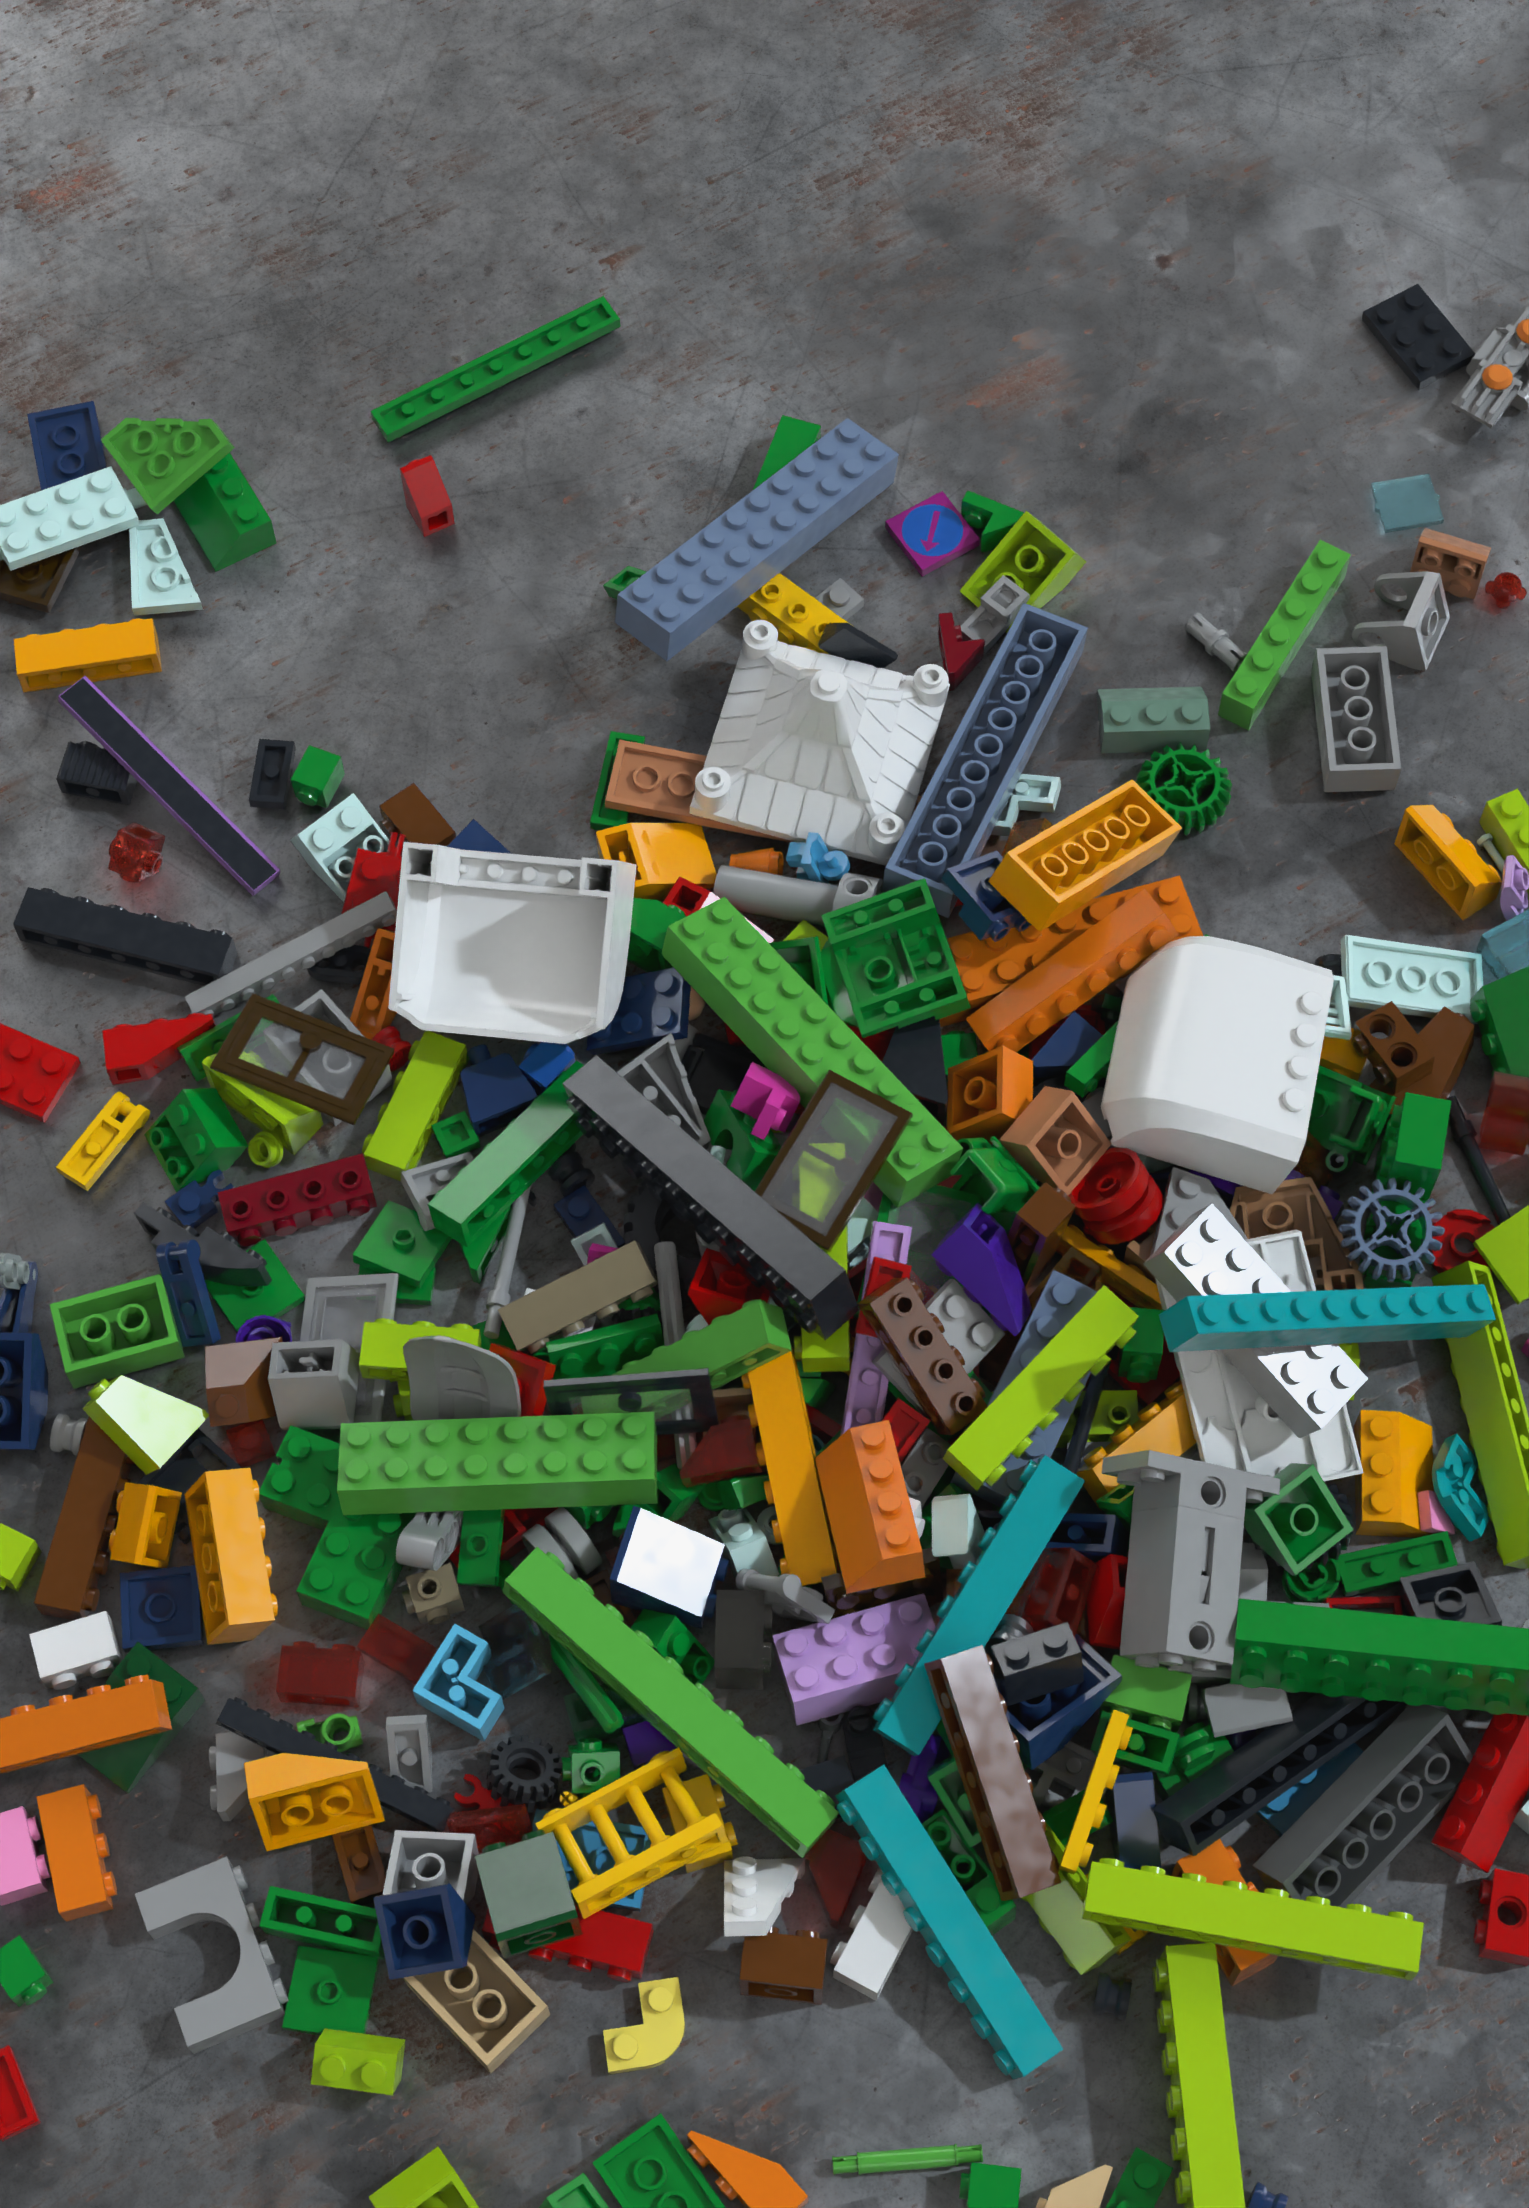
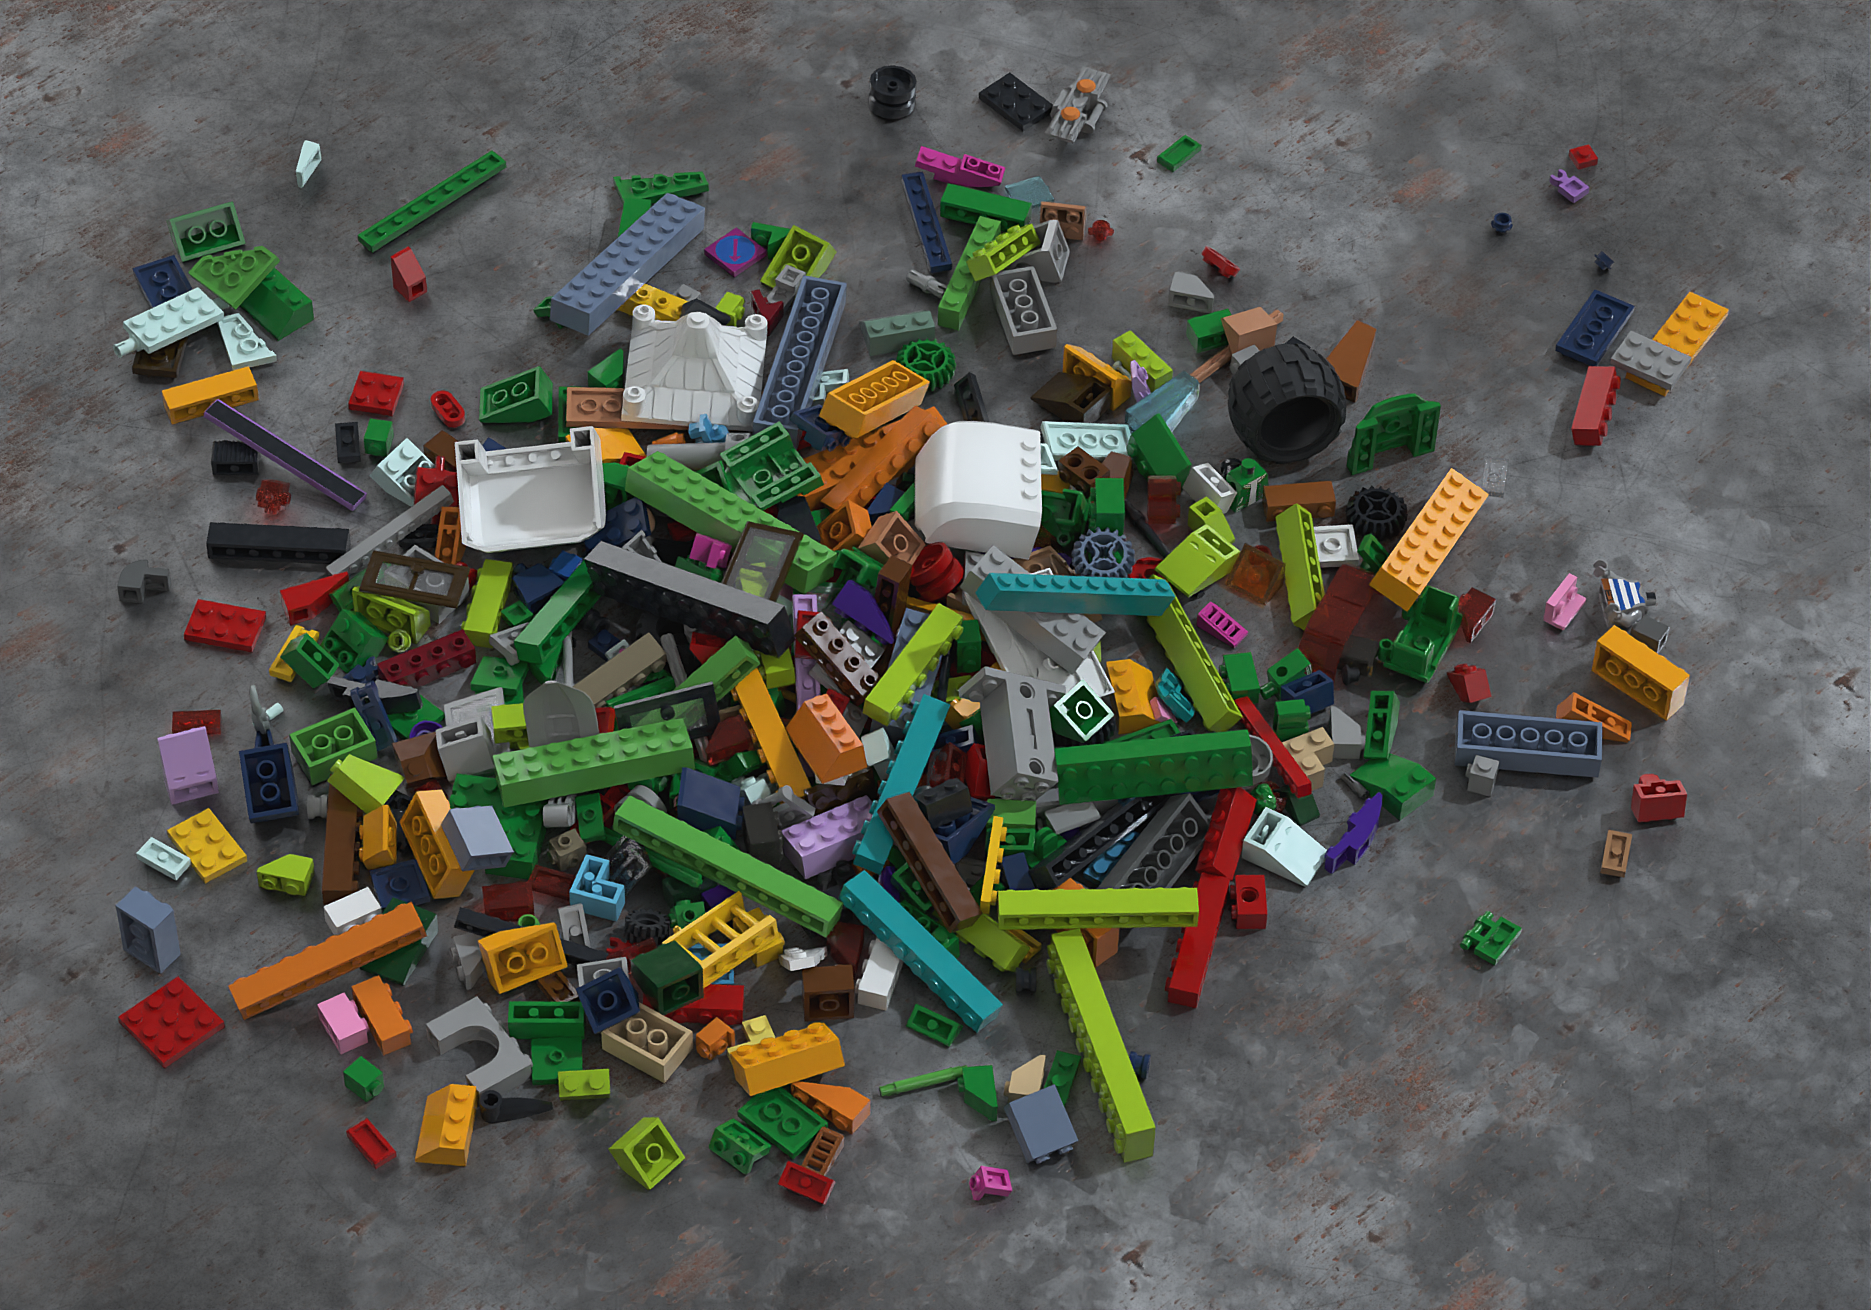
camera: 15 degrees left, 15 degrees down
none -> green slope [166,201,246,262]
none -> light aqua pin [252,703,284,726]
none -> green brick [280,633,340,689]
none -> light aqua slope [296,140,321,188]
none -> red plate [348,371,404,416]
none -> light orange slope [415,1084,478,1167]
none -> red plate [431,390,465,428]
none -> brick [441,806,514,871]
none -> green slope [479,366,553,423]
none -> black piece [479,1090,553,1123]
none -> green slope [587,348,624,388]
none -> green wing [613,171,709,206]
none -> orange brick [696,1017,735,1061]
none -> lime brick [715,292,745,327]
none -> light orange brick [730,1022,845,1096]
none -> black wheel [868,65,917,119]
none -> dark blue plate [902,171,952,273]
none -> green slope [906,1004,963,1047]
none -> dark pink slope [915,146,1006,187]
none -> green brick [940,183,1032,232]
none -> black plate [954,372,989,422]
none -> lime brick [966,223,1041,281]
none -> dark brown slope [1030,372,1113,423]
none -> red brick [1165,872,1230,1008]

